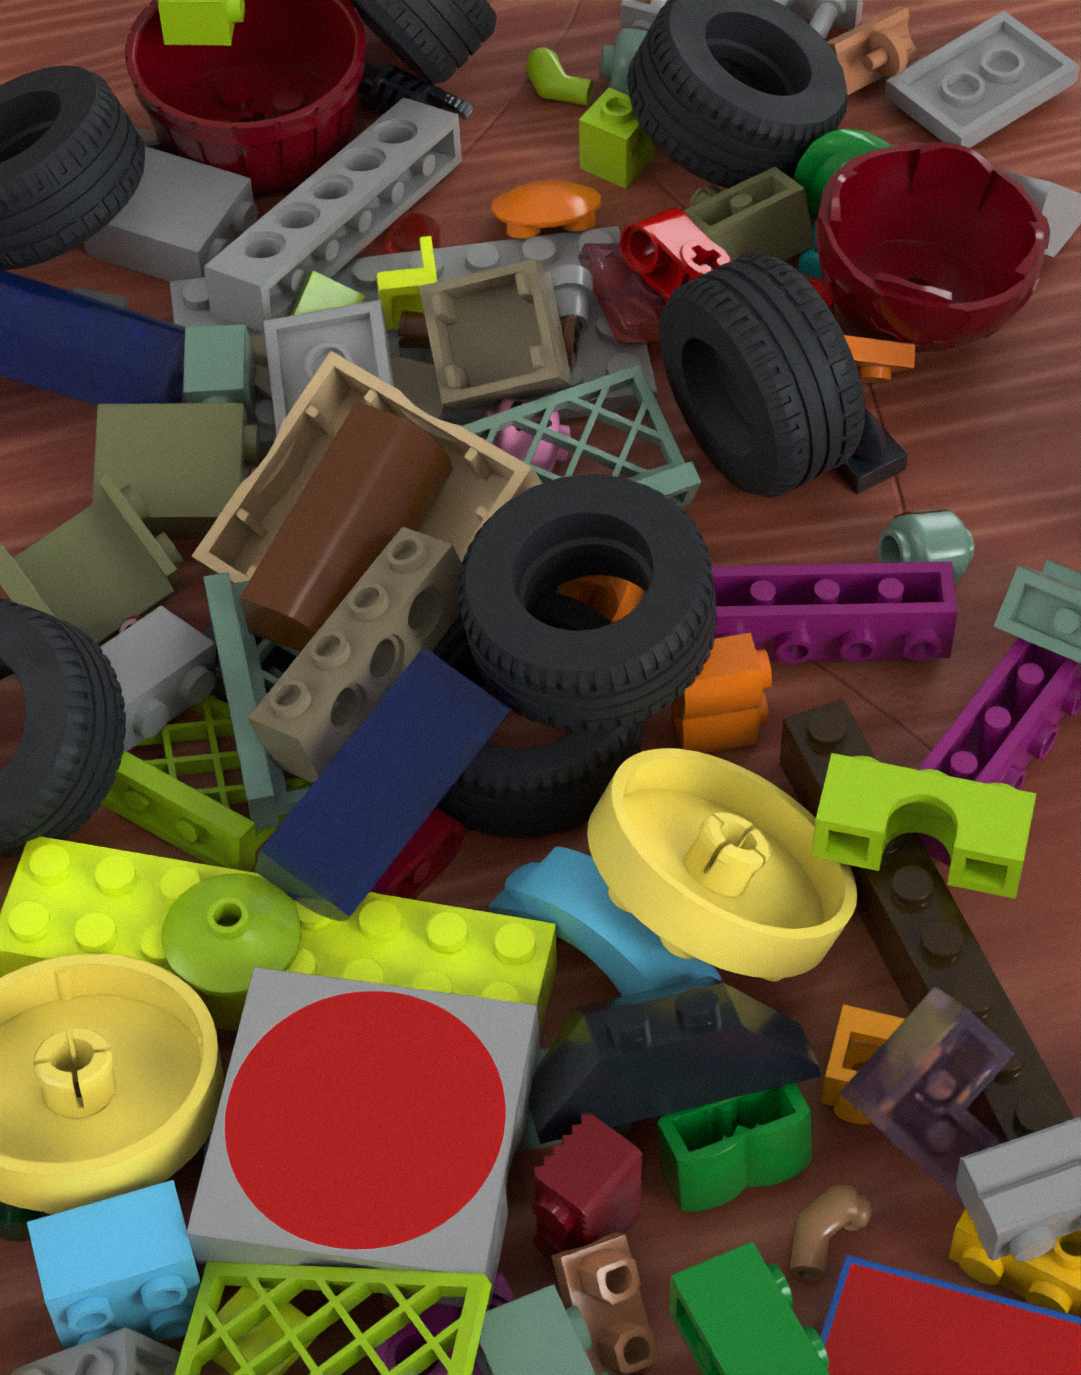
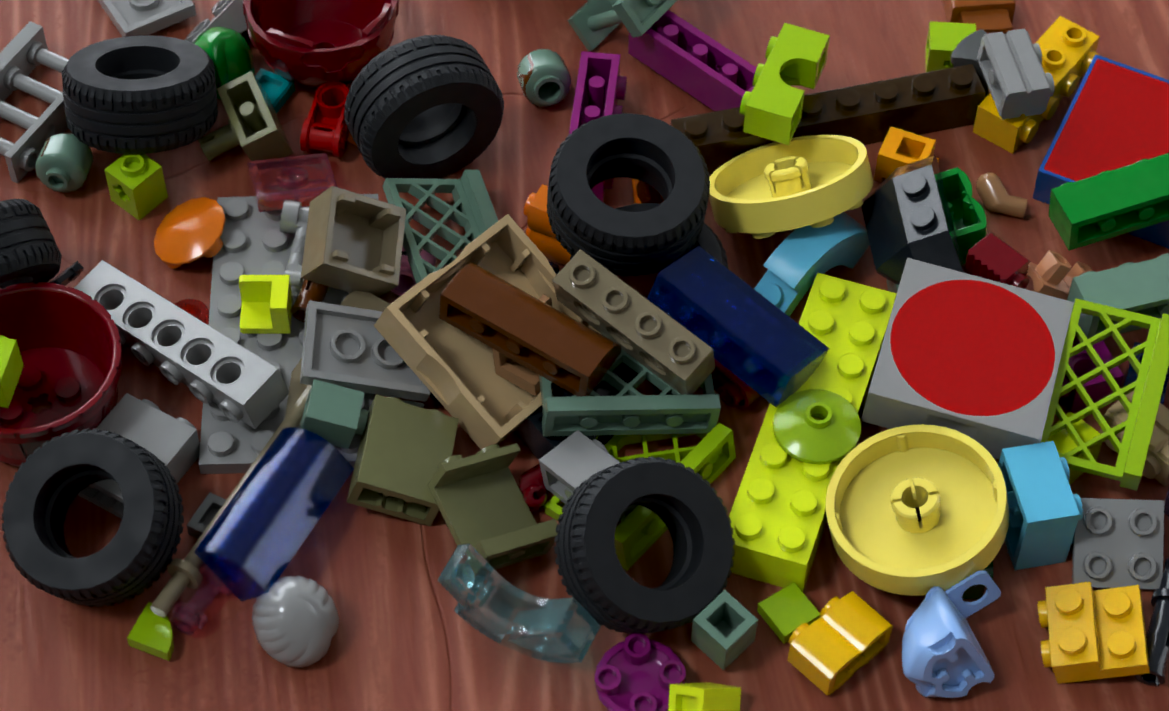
camera: 85 degrees left, 0 degrees up
lime tile [289,270,365,316] -> none
lime arm [526,47,593,106] -> none
red piece [620,208,731,303] -> none
nougat hips [827,6,919,95] -> none
brick [839,987,1015,1210] -> none

